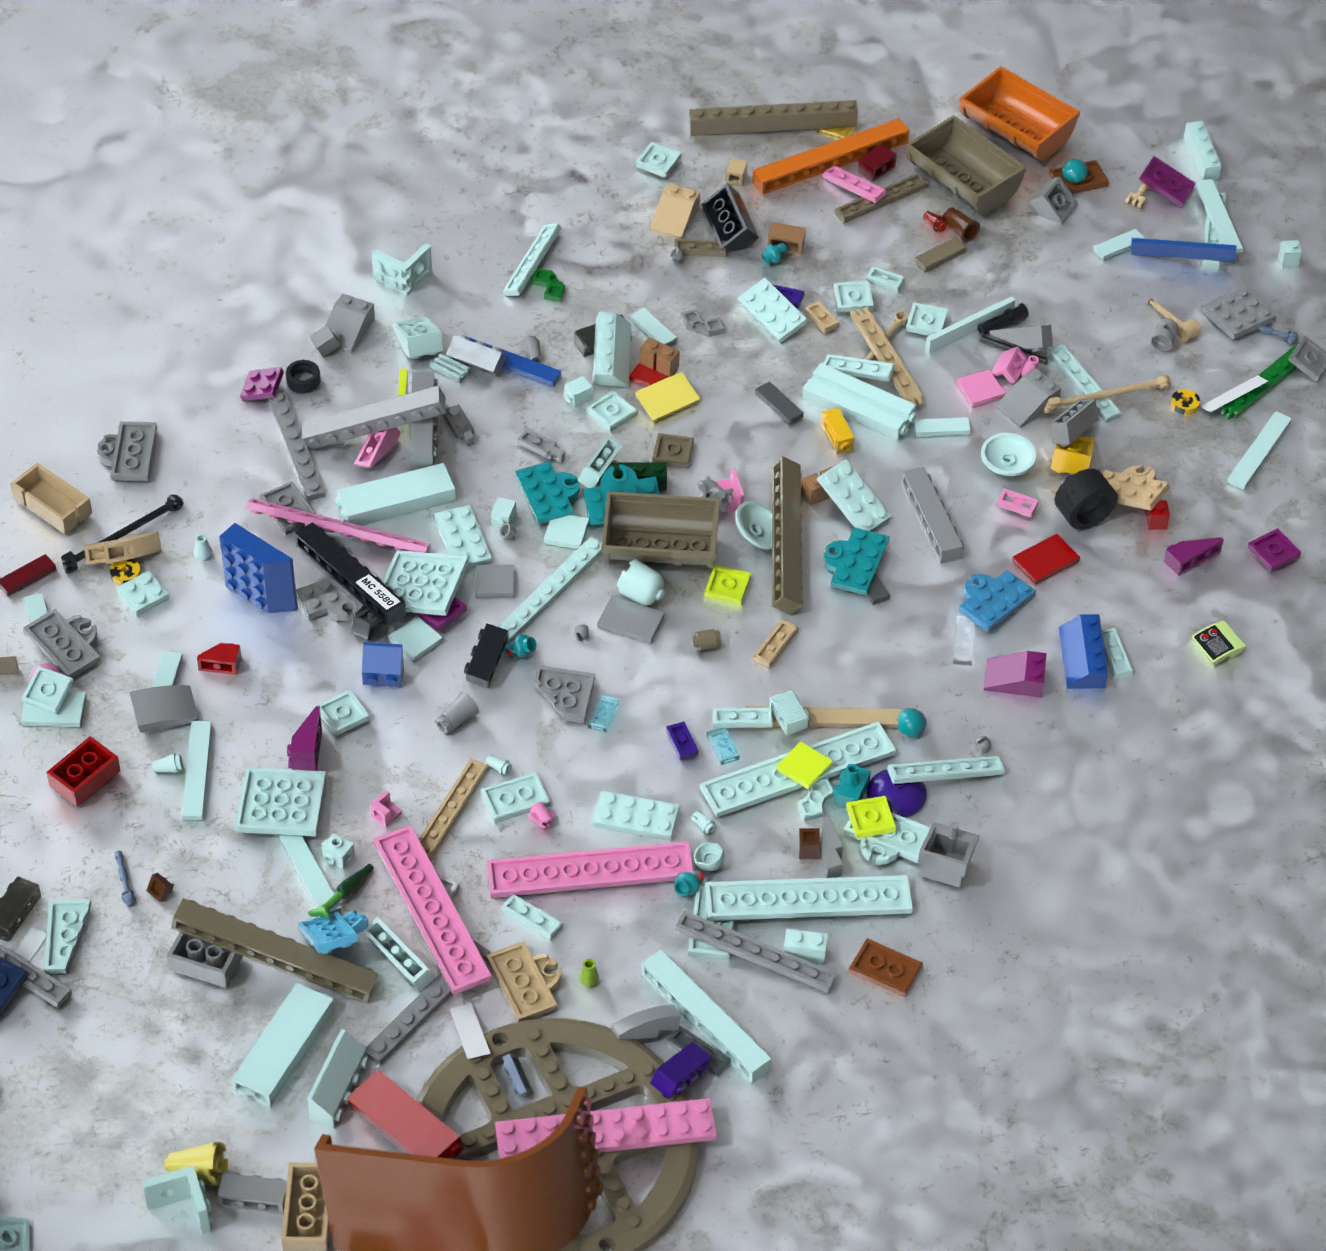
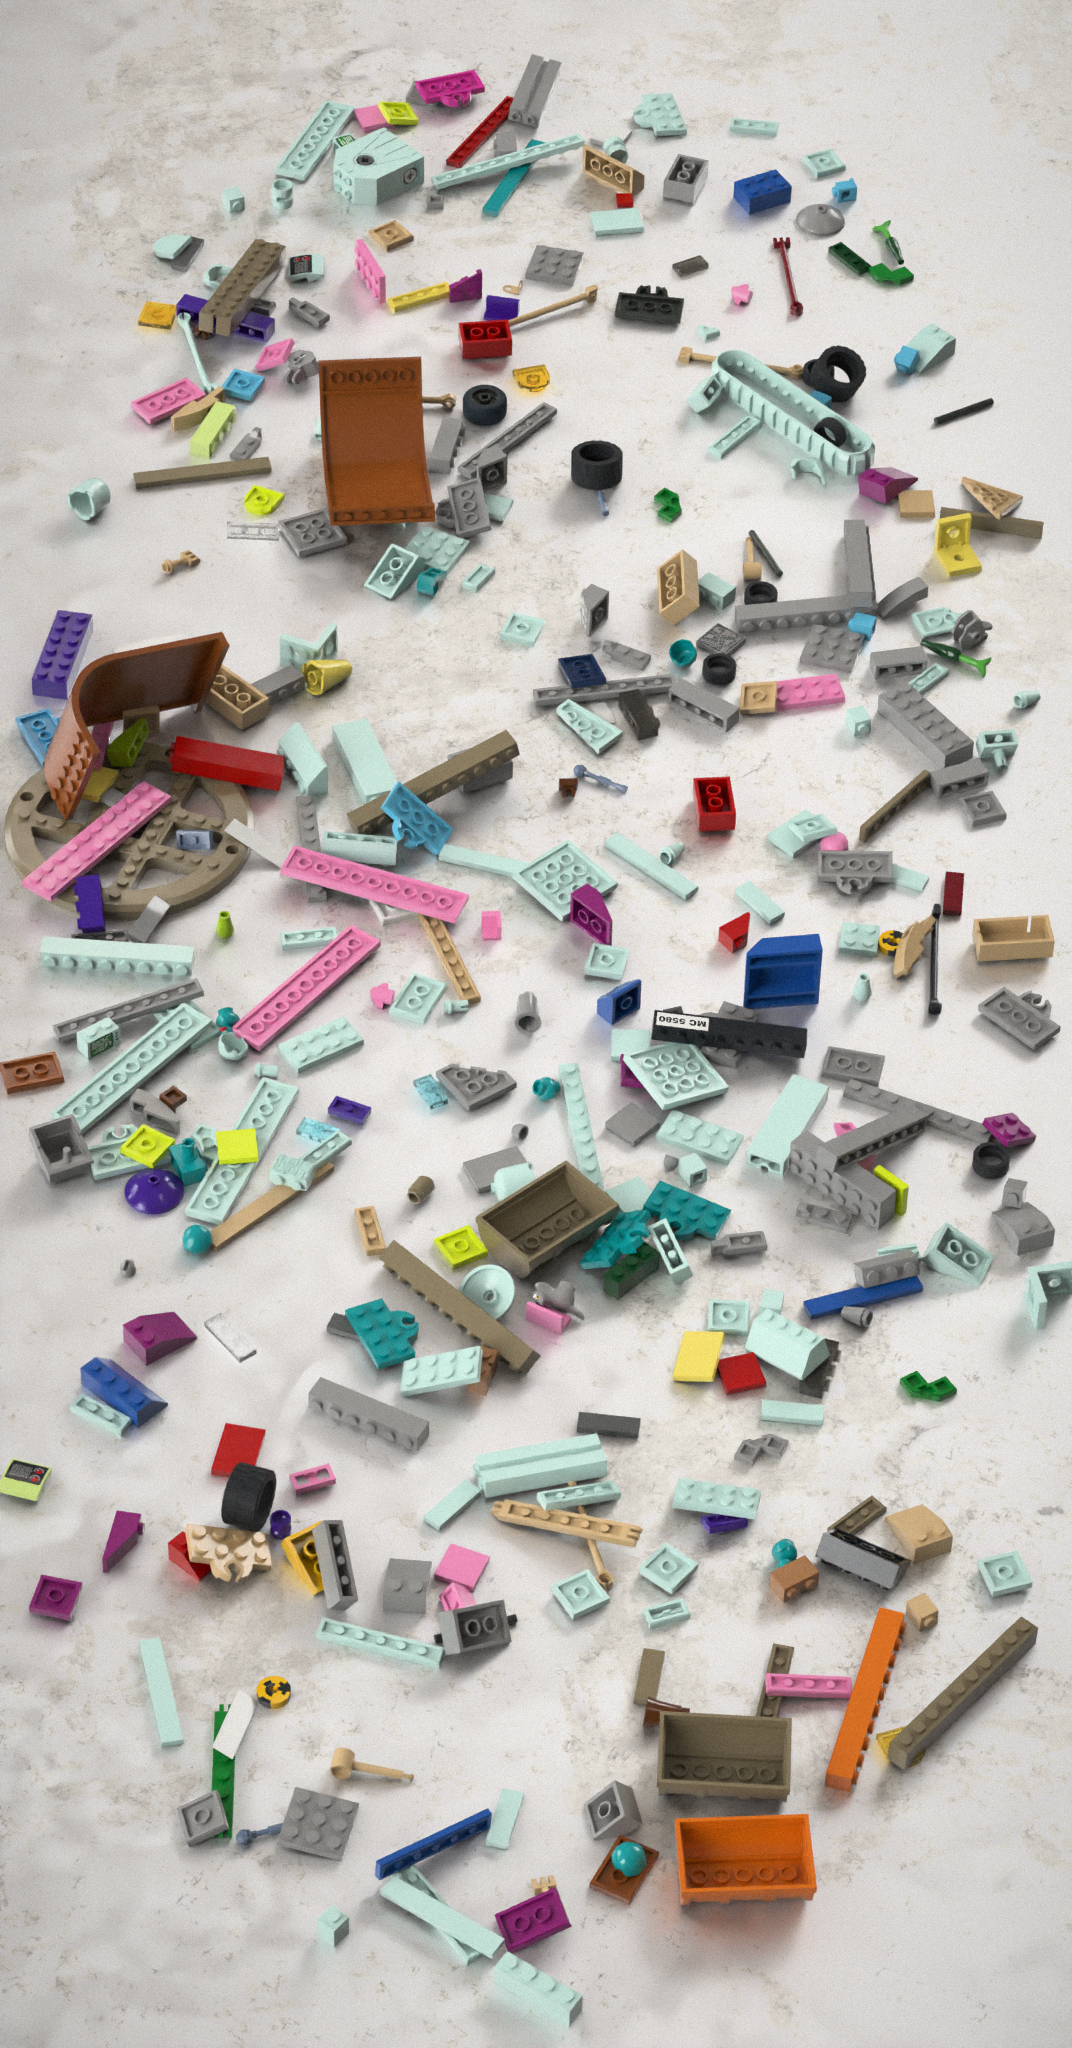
camera: 135 degrees right, 5 degrees down
light grey slope [130,685,199,733] -> none
bright pink plate [246,498,431,553] -> none
piece [308,863,374,919] -> none
light aqua brick [321,833,355,869] -> none
black brick [464,623,509,688] -> none
tan plate [486,941,561,1022] -> none
light aqua tile [503,224,562,296] -> none
medium nougat piece [639,337,680,377] -> none
dark tan tile [652,433,694,468] -> none
light grey hinge [669,247,684,262] -> none
tan plate [804,301,839,334] -> none
yellow window [821,408,855,454] -> none
dark red brick [858,144,897,182] -> none
light aqua tile [887,756,1005,784] -> none
clear red cone [923,211,947,232] -> none
light aqua tile [926,296,1015,353] -> none
dark azure plate [958,570,1036,632] -> none
black pin [977,303,1029,335] -> none
light aqua dish [981,433,1036,476] -> none
bright pink cone [1021,355,1039,377] -> none
tan hinge [1044,375,1171,414] -> none
light grey wheel [1150,318,1179,352] -> none

